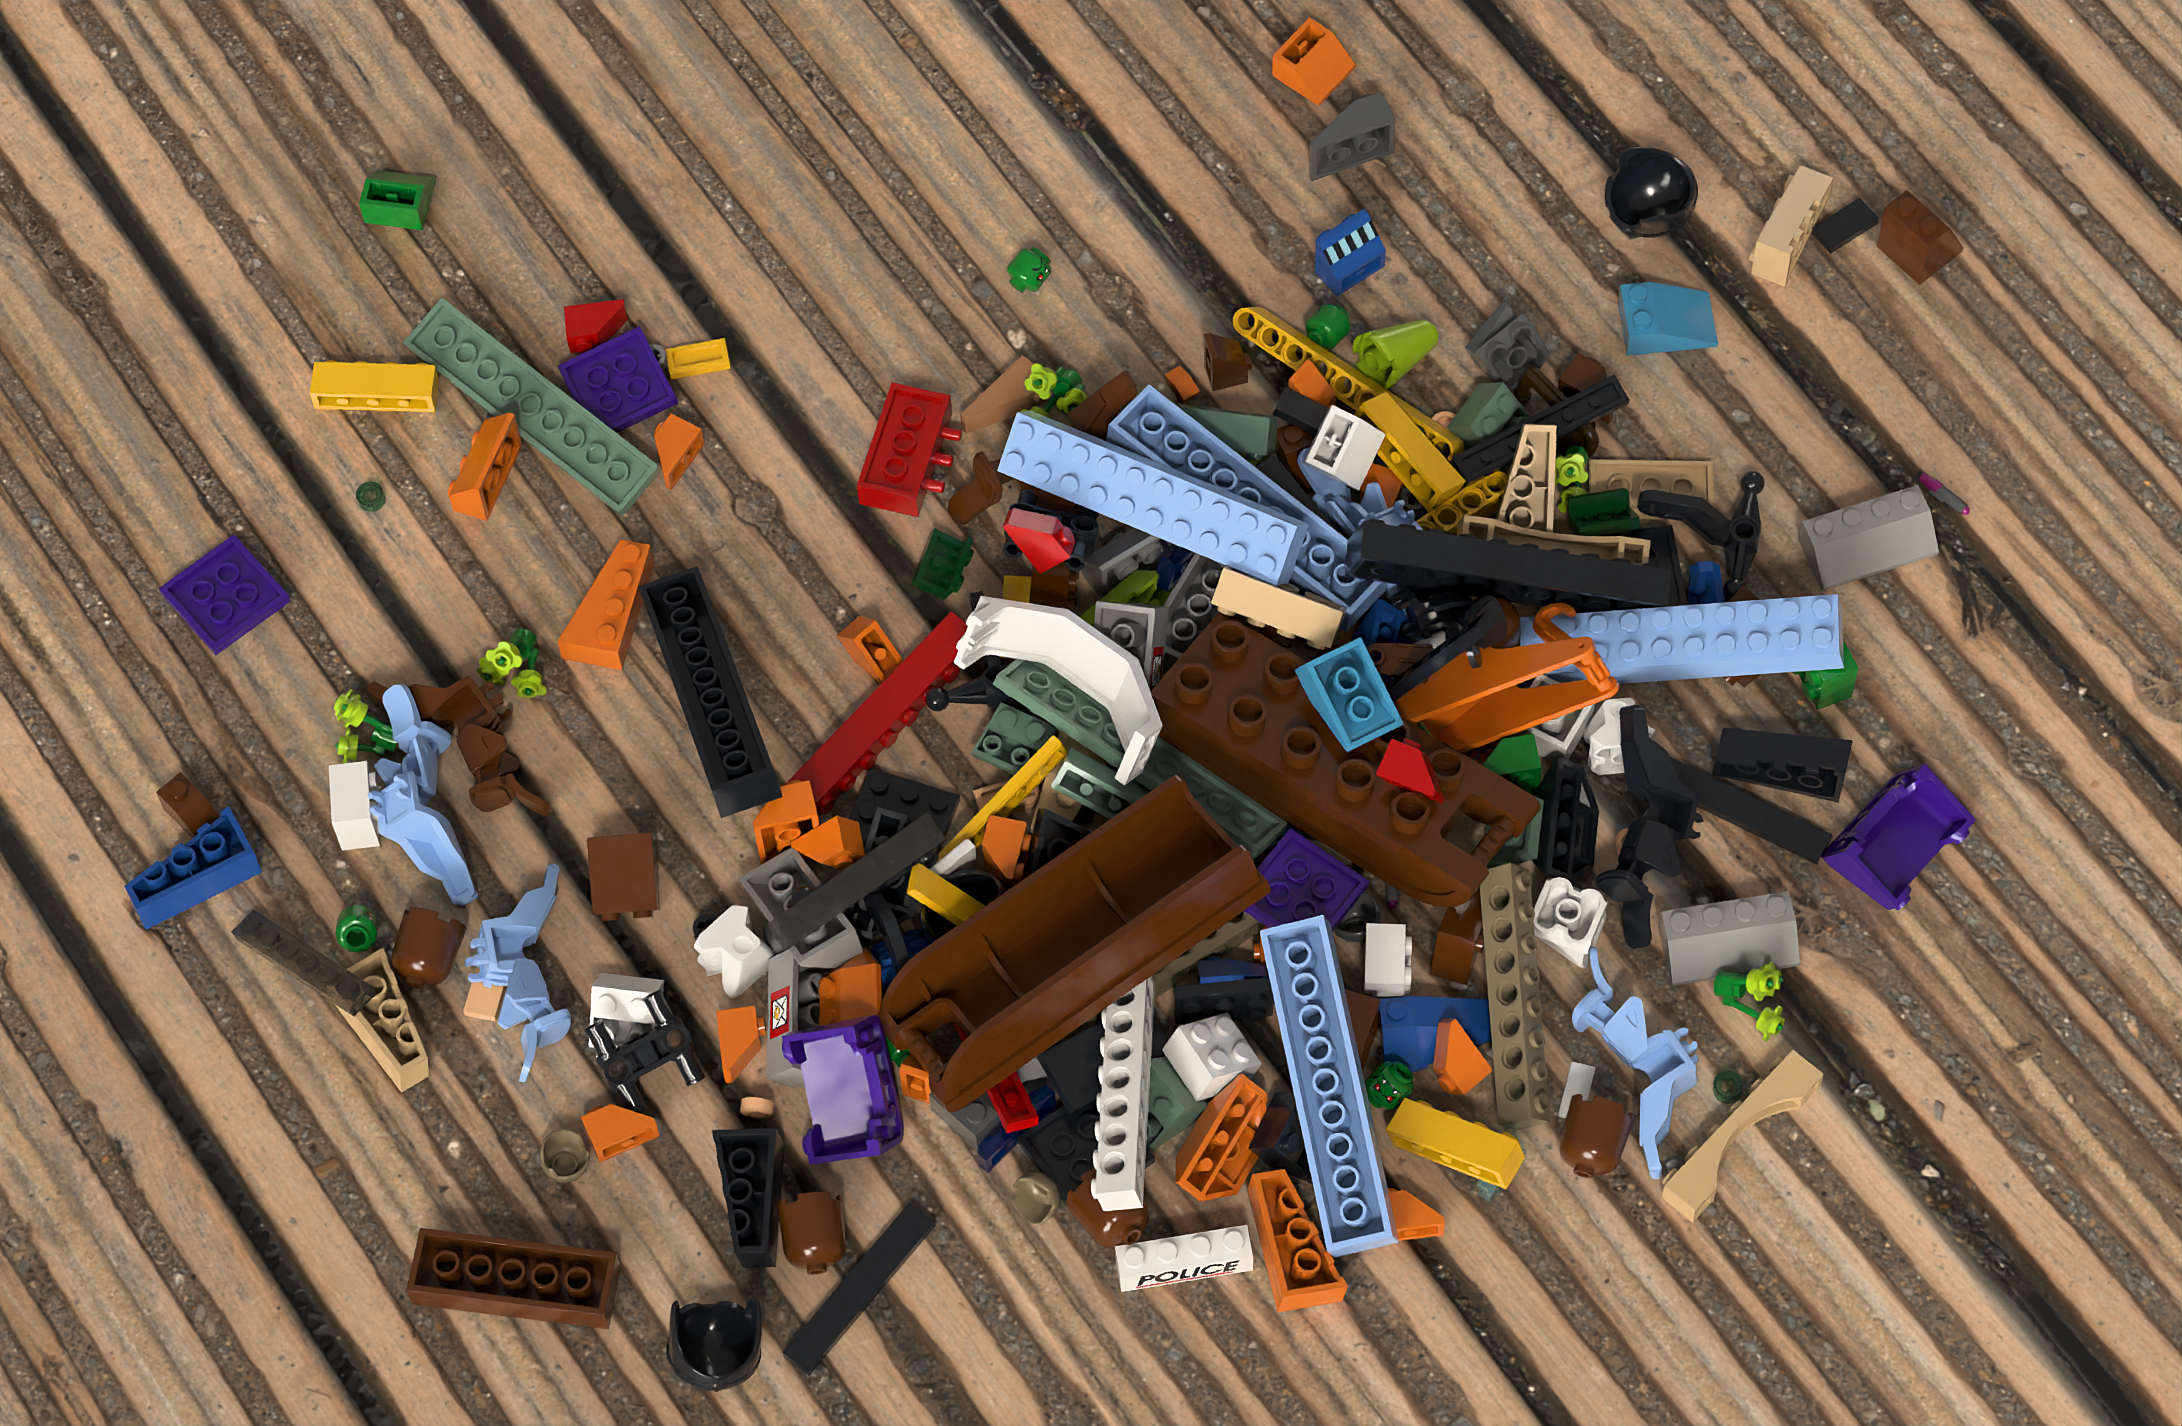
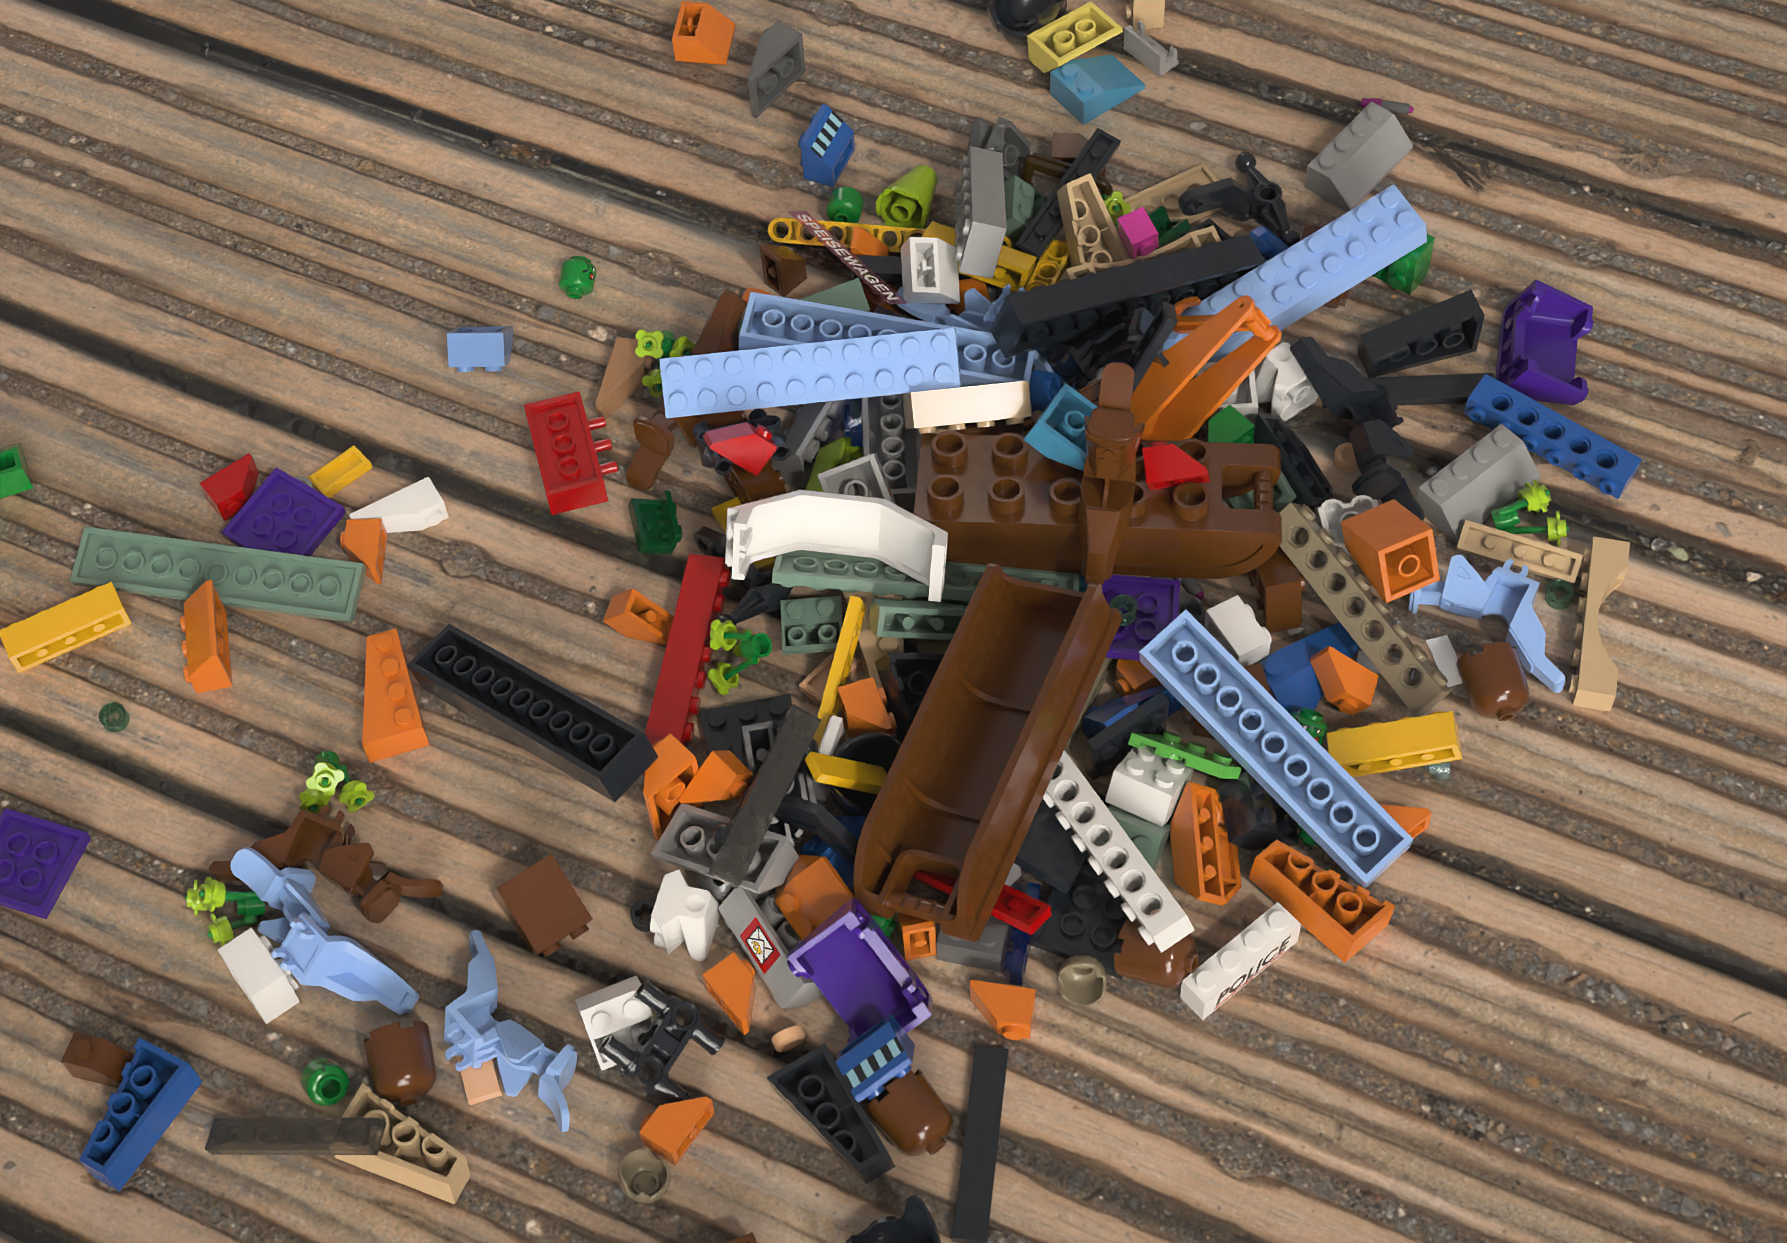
camera: 30 degrees left, 5 degrees down
none -> white slope [349,477,449,533]
none -> medium blue slope [447,326,513,372]
none -> plant [707,620,772,696]
none -> clear pink sticker [788,211,907,305]
none -> blue slope [835,1013,915,1103]
none -> light grey brick [953,146,1007,279]
none -> orange slope [970,980,1036,1040]
none -> light yellow slope [1027,1,1123,73]
none -> reddish brown piece [1078,362,1145,585]
none -> clear green bush [1110,594,1138,626]
none -> dark pink slope [1117,207,1159,259]
none -> light grey hinge [1123,20,1179,77]
none -> bright green wing [1128,731,1242,779]
none -> orange slope [1341,499,1440,603]
none -> tan plate [1456,520,1584,586]
none -> blue brick [1463,374,1642,499]

